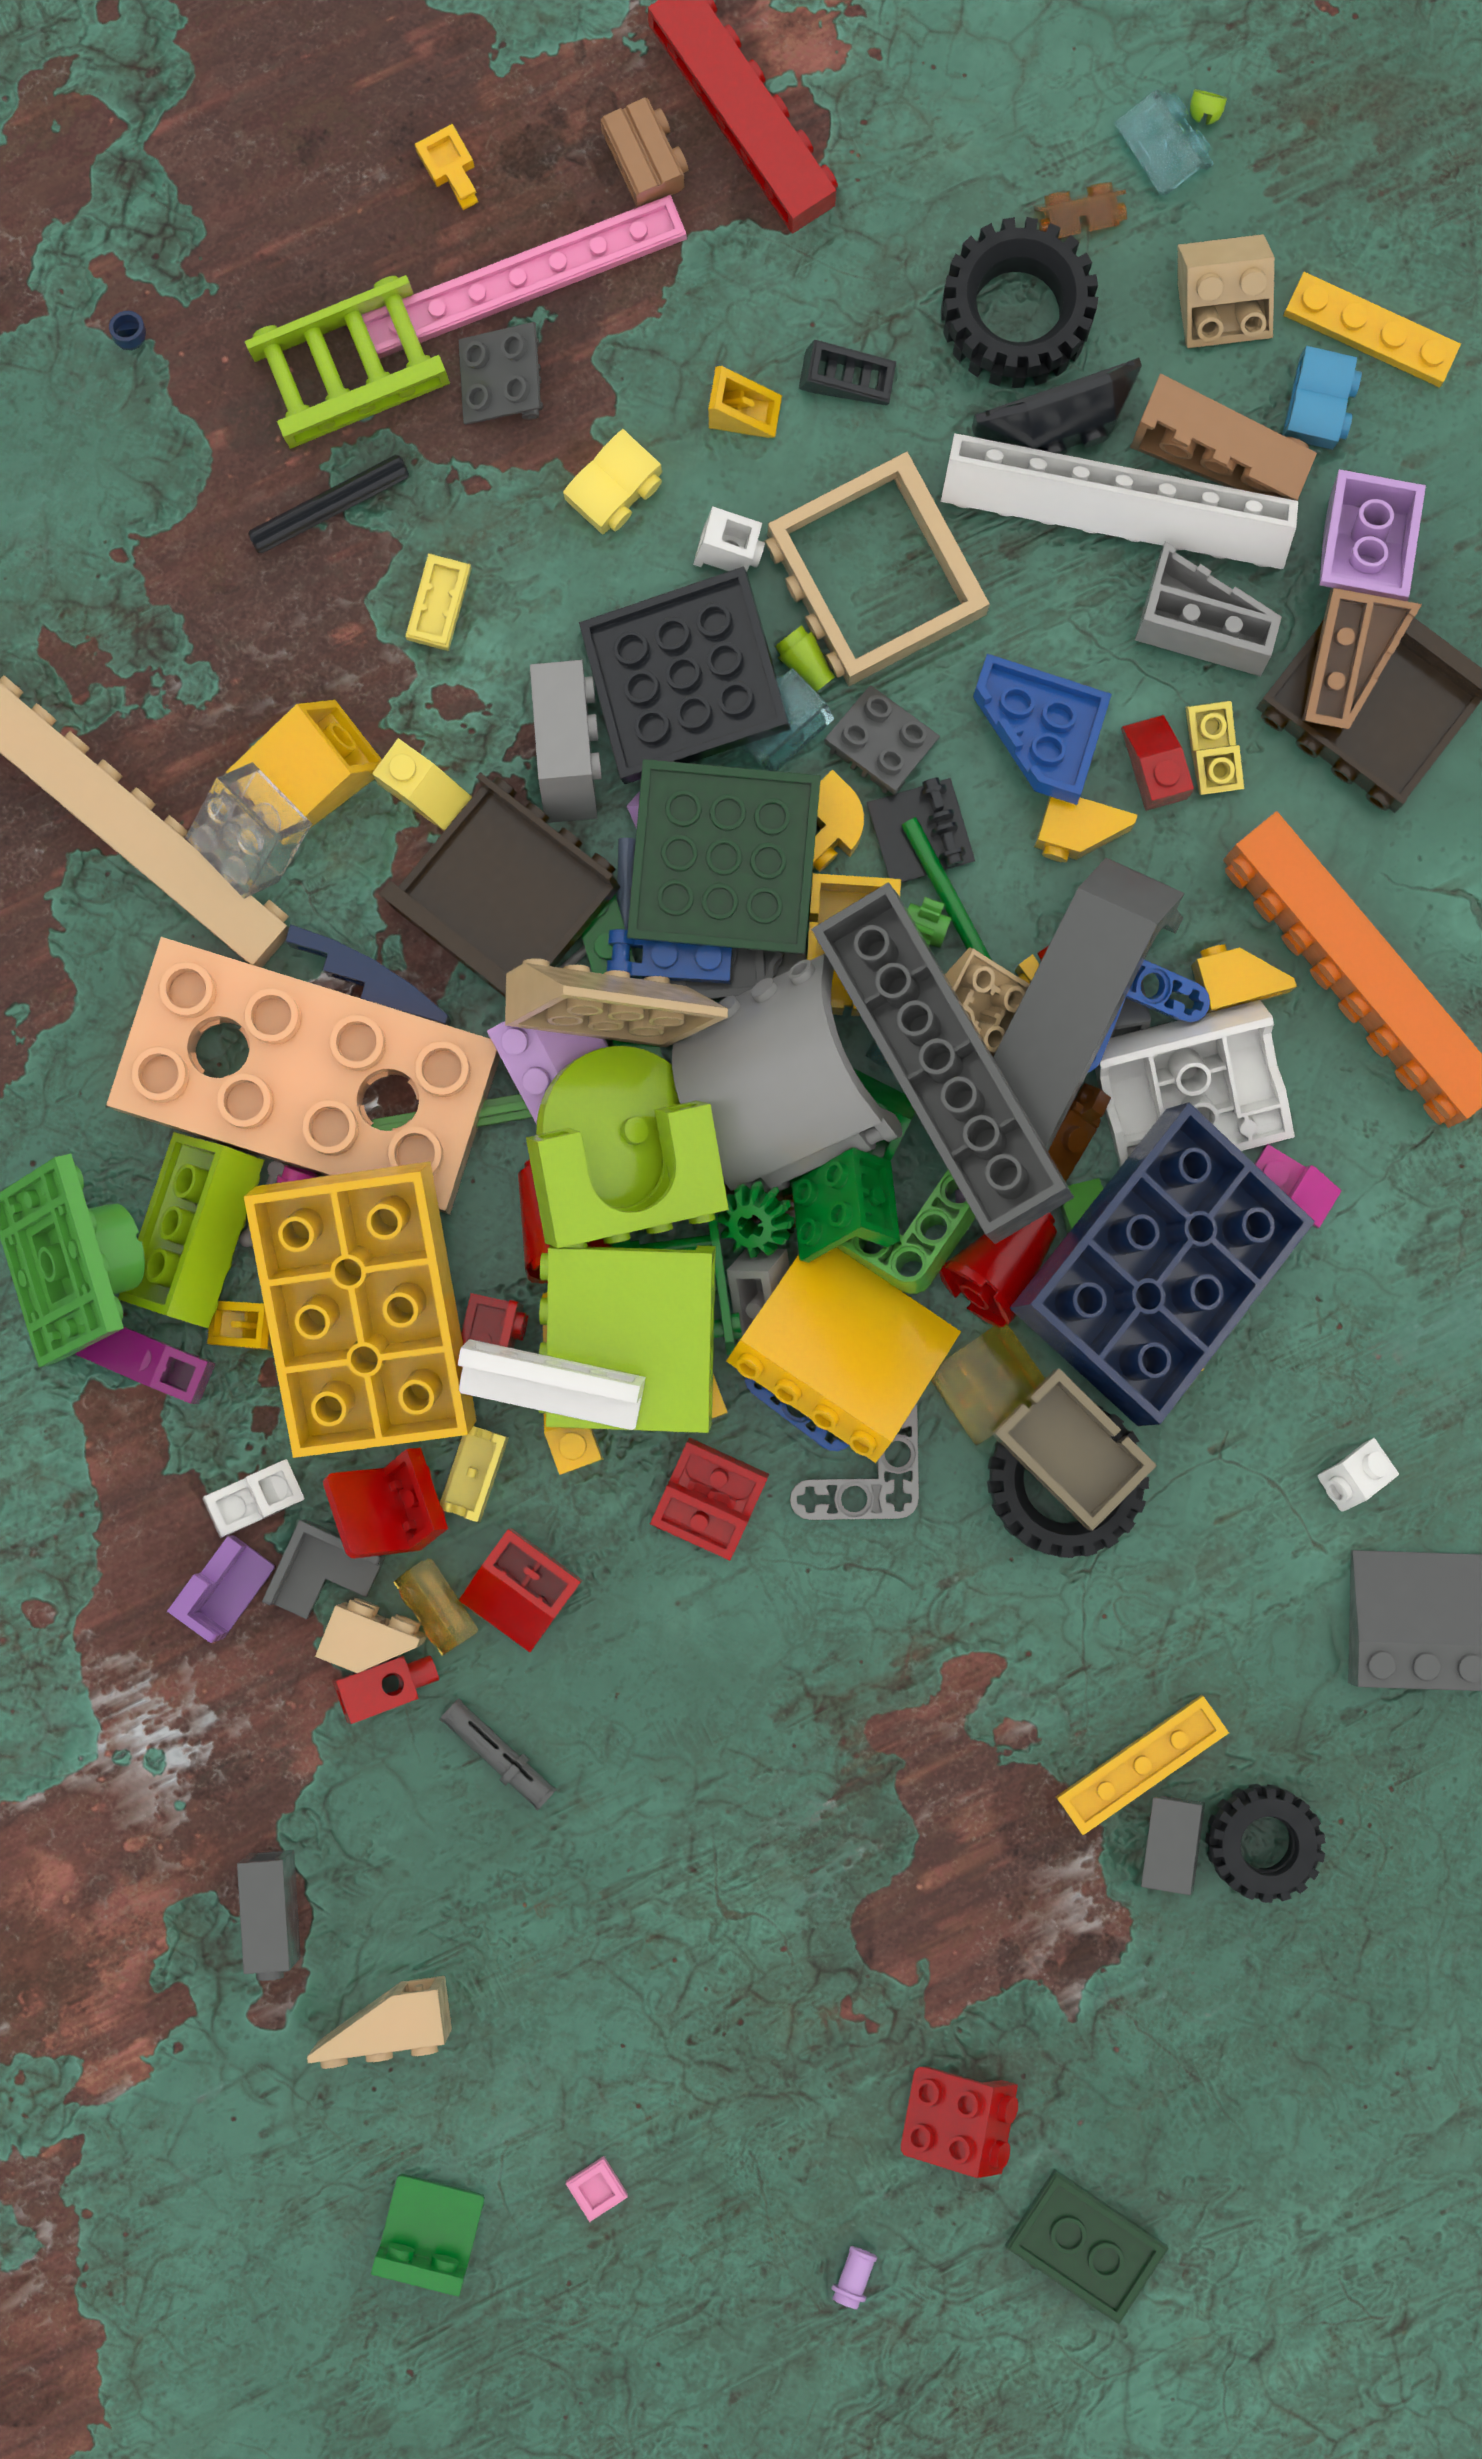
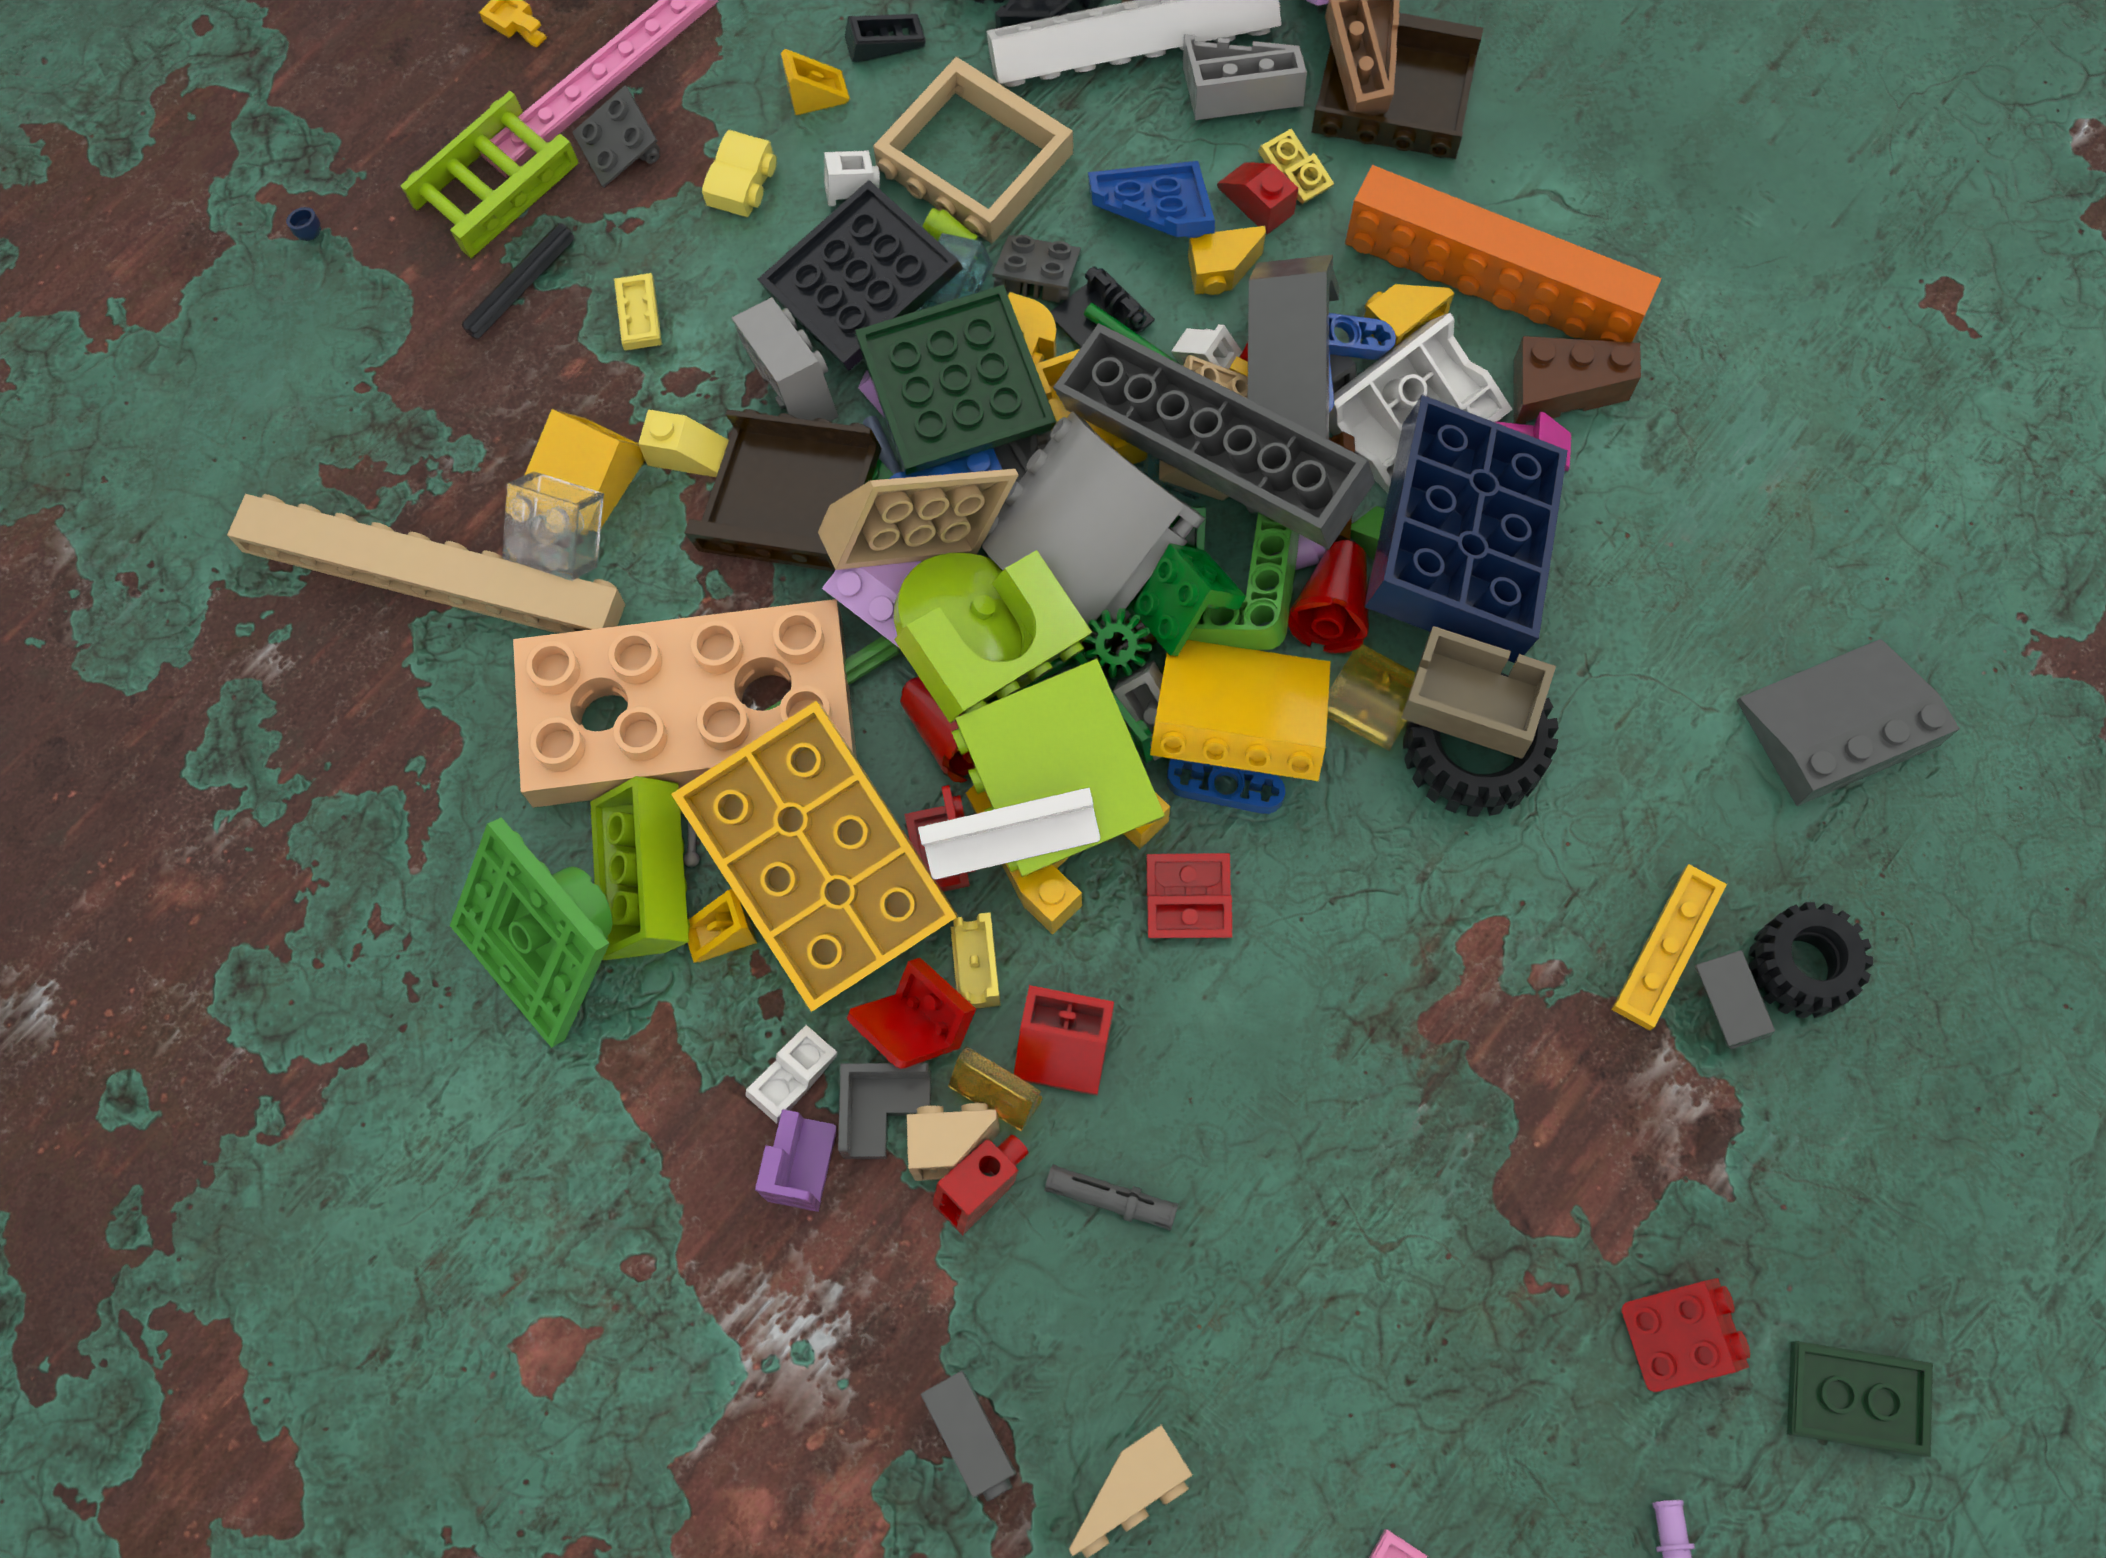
camera: 20 degrees left, 15 degrees down
magenta slope [75,1326,216,1404] -> none
dark blue slope [286,924,451,1026] -> none
light grey beam [790,1405,919,1520] -> none
white bracket [1318,1438,1399,1511] -> none
none -> white brick [1171,325,1242,369]
none -> reddish brown wedge [1514,336,1641,425]

